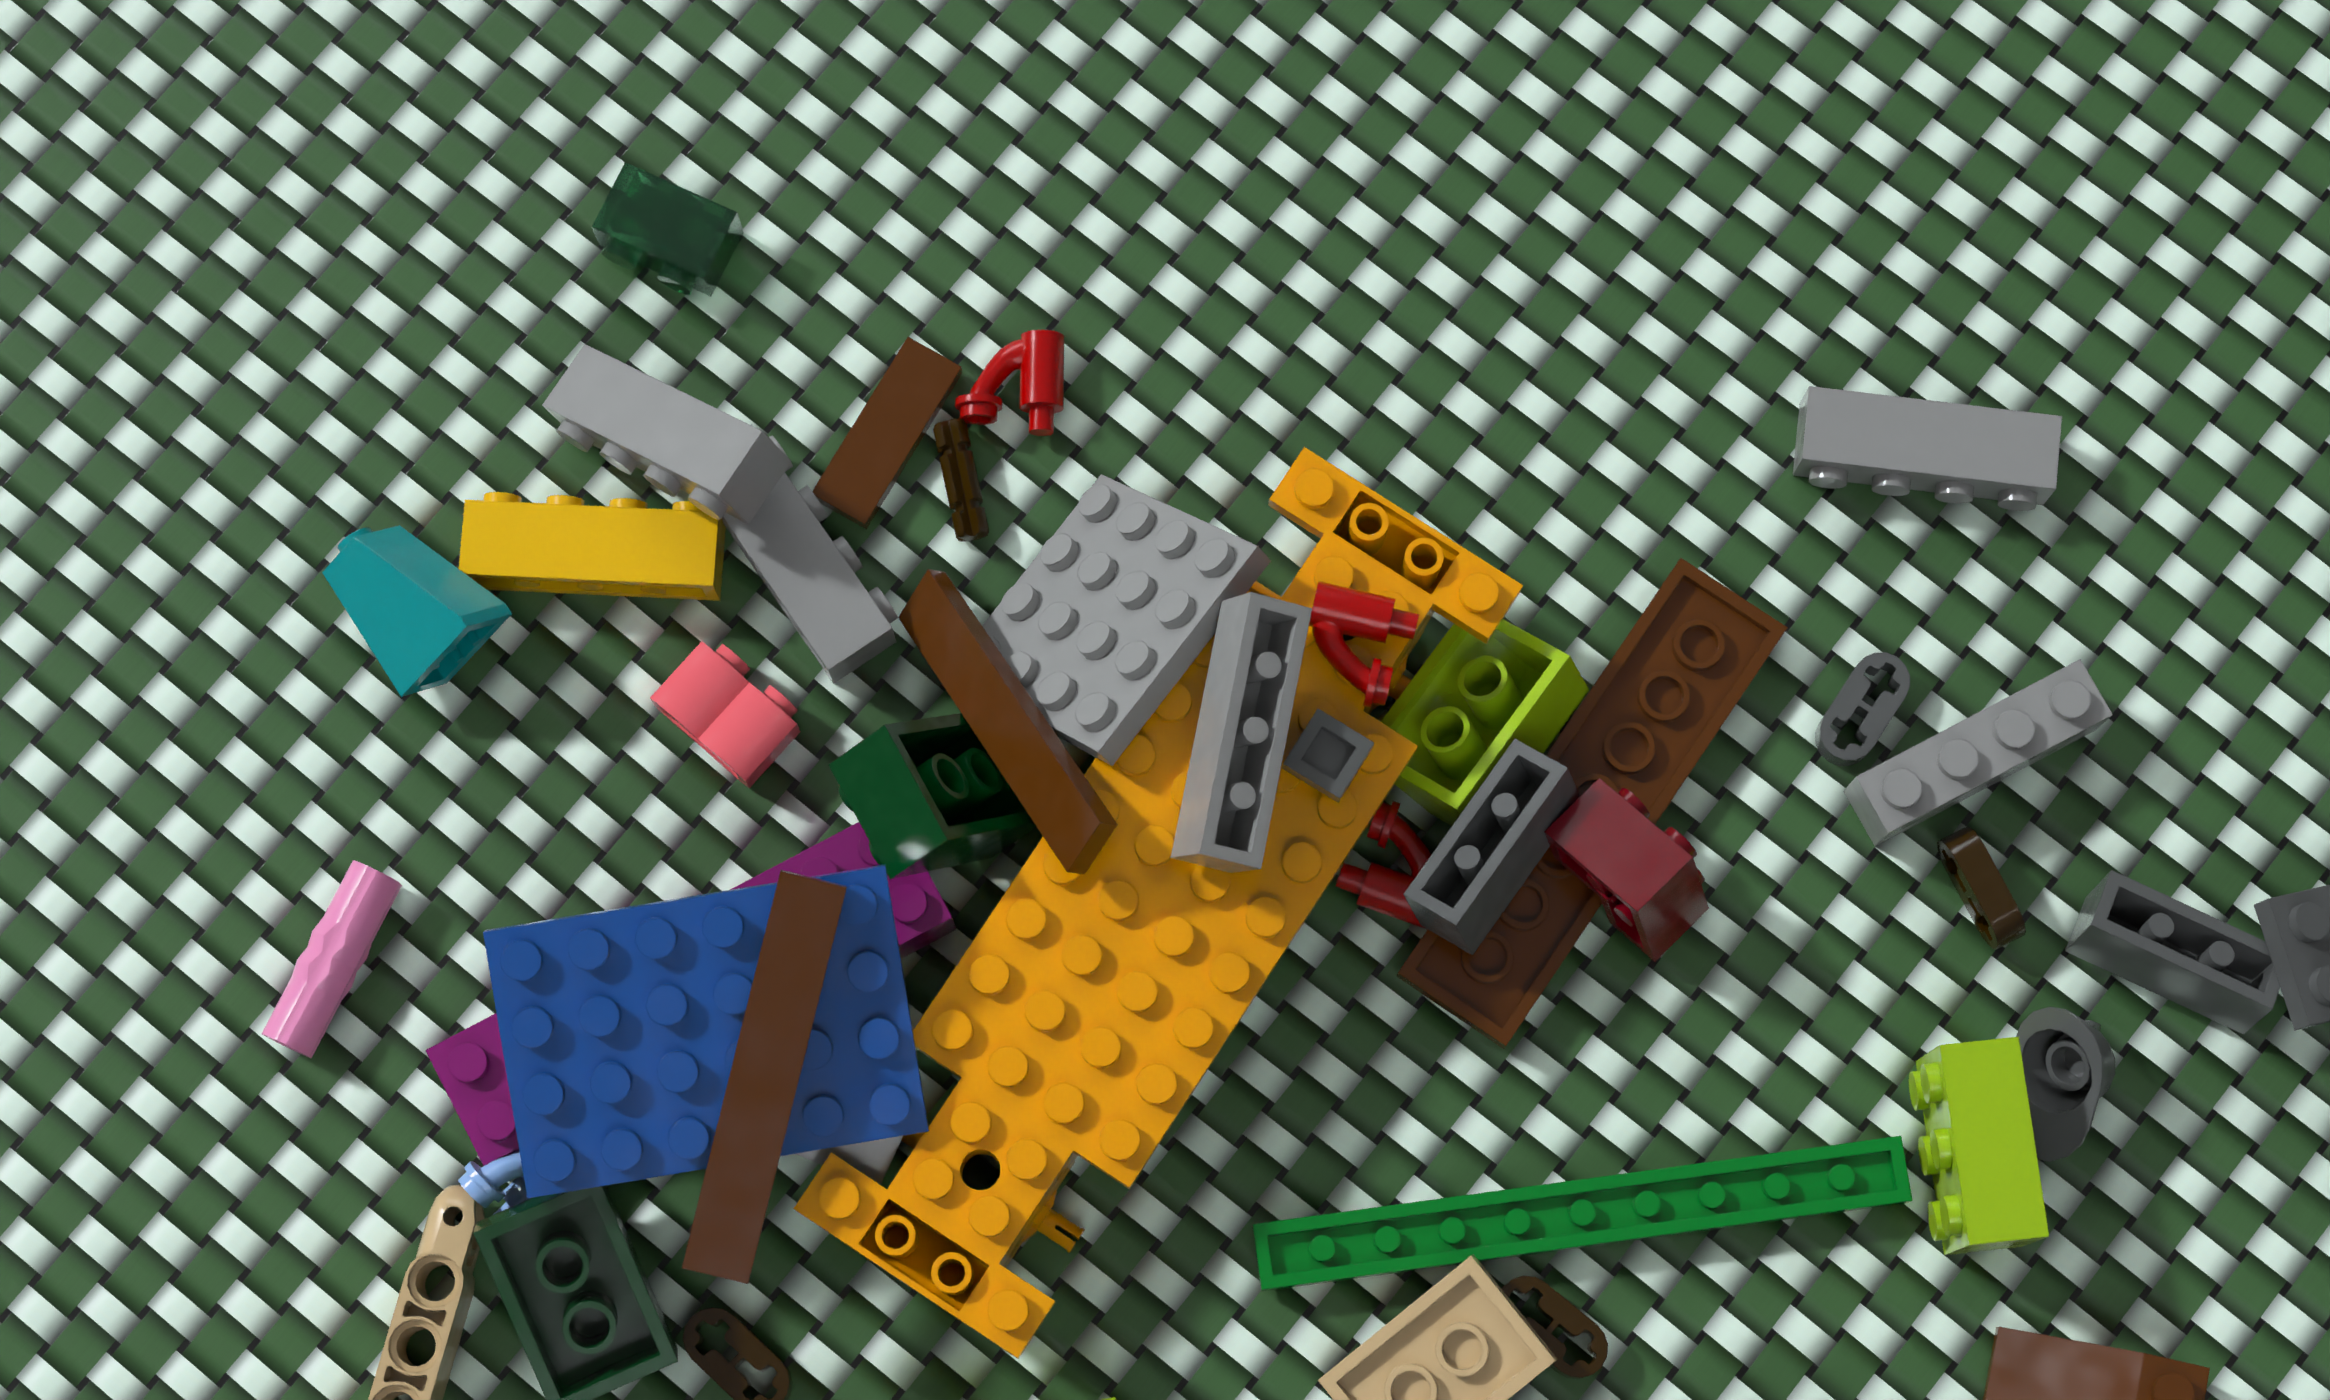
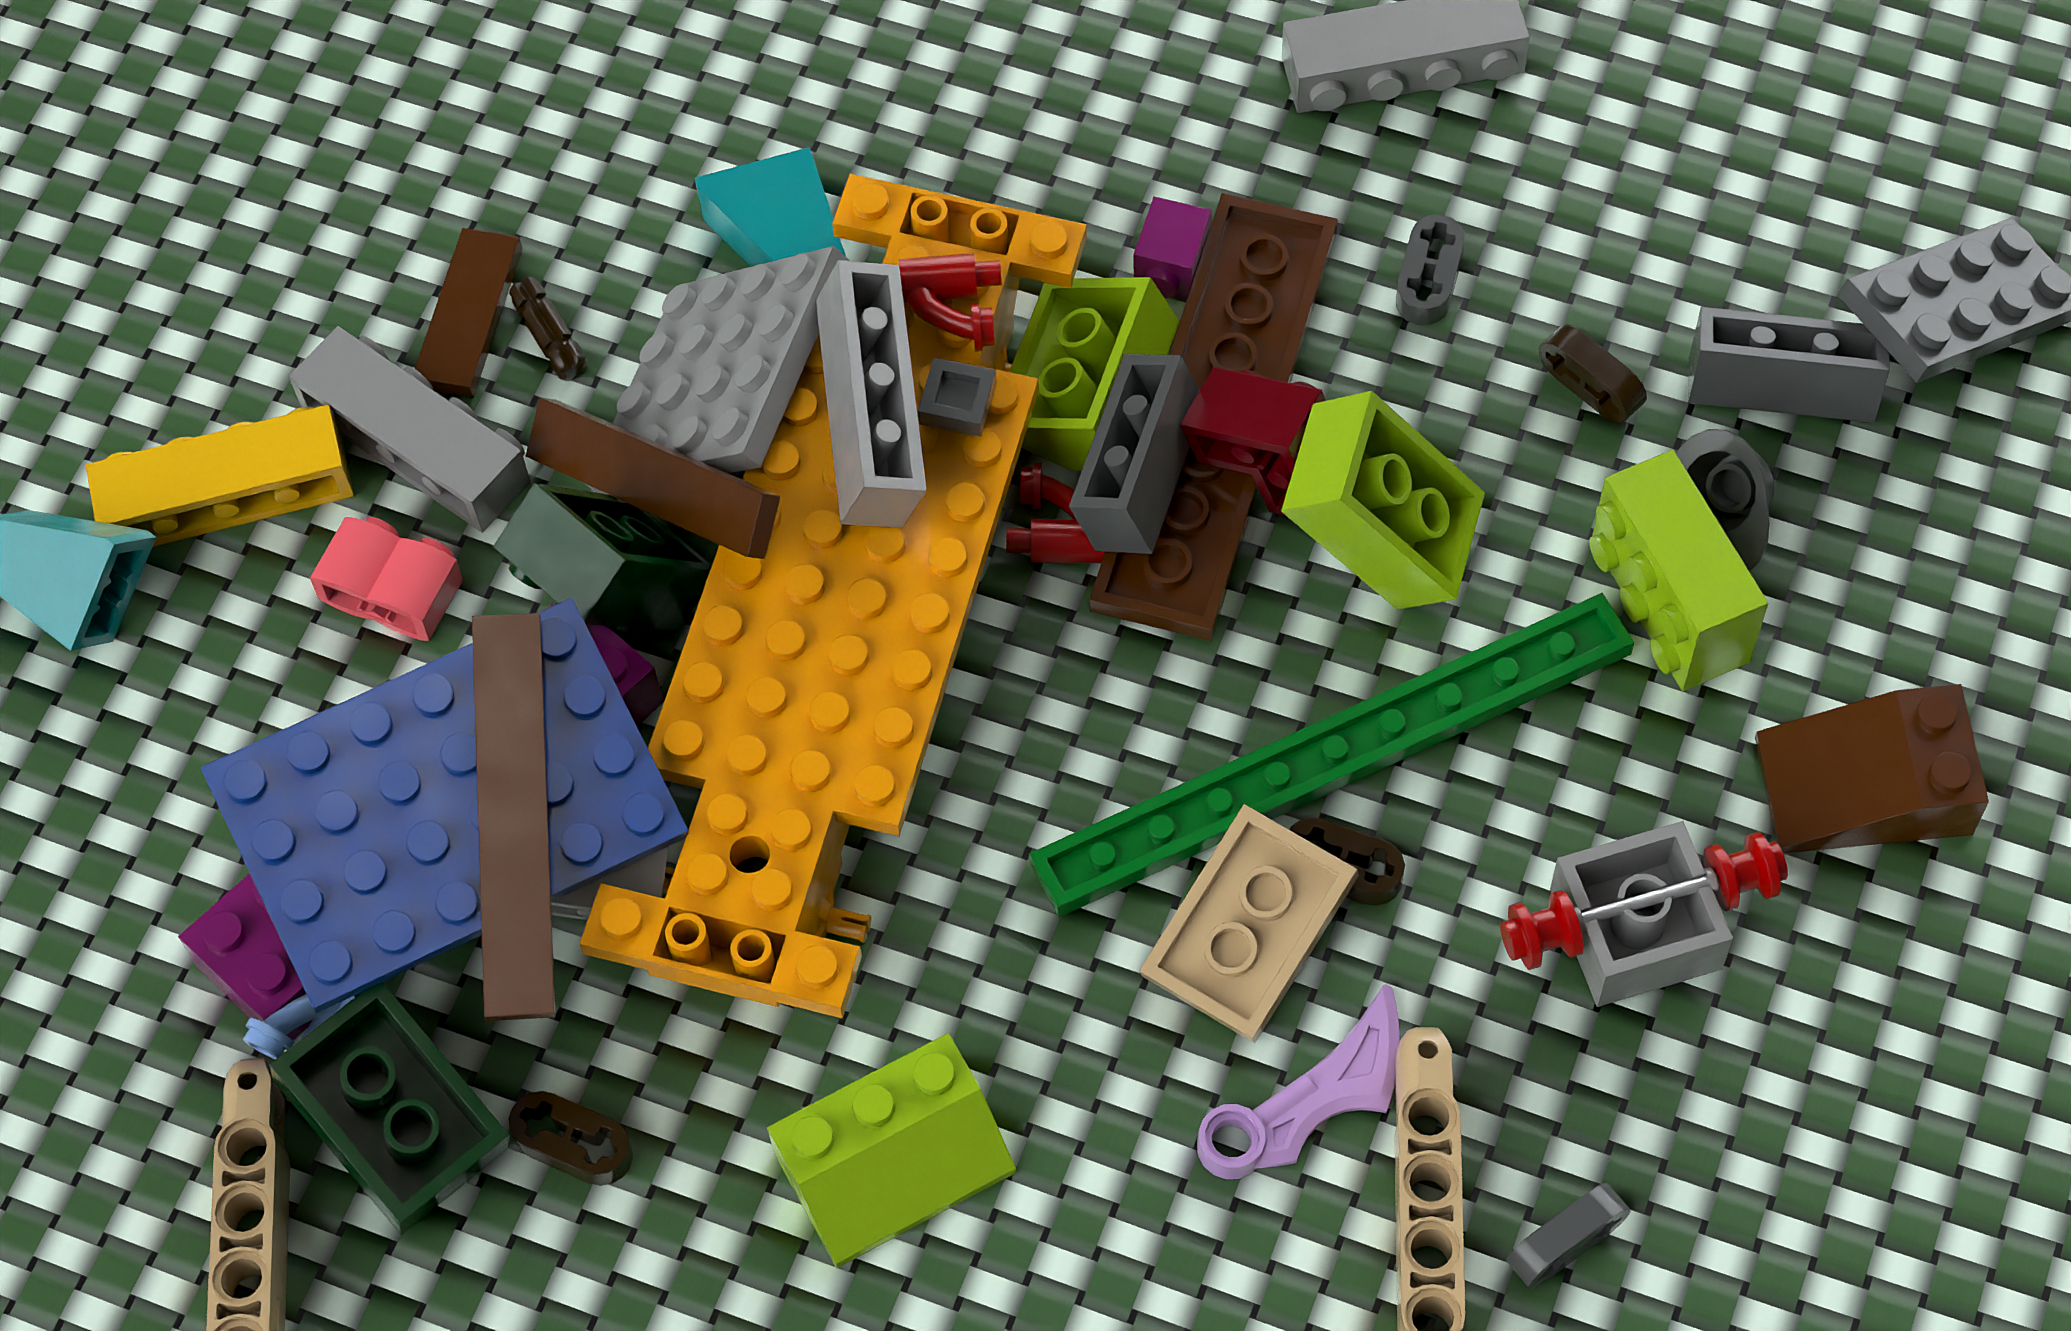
camera: 15 degrees left, 15 degrees down
bright pink axle [262,860,402,1058] -> none
light grey brick [542,344,791,524] -> none
clear green brick [592,162,744,297] -> none
red plant [955,330,1064,436] -> none
light grey brick [1843,659,2113,846] -> none
none -> teal slope [695,147,846,267]
none -> magenta brick [1133,196,1212,300]
none -> lime brick [1281,391,1485,610]

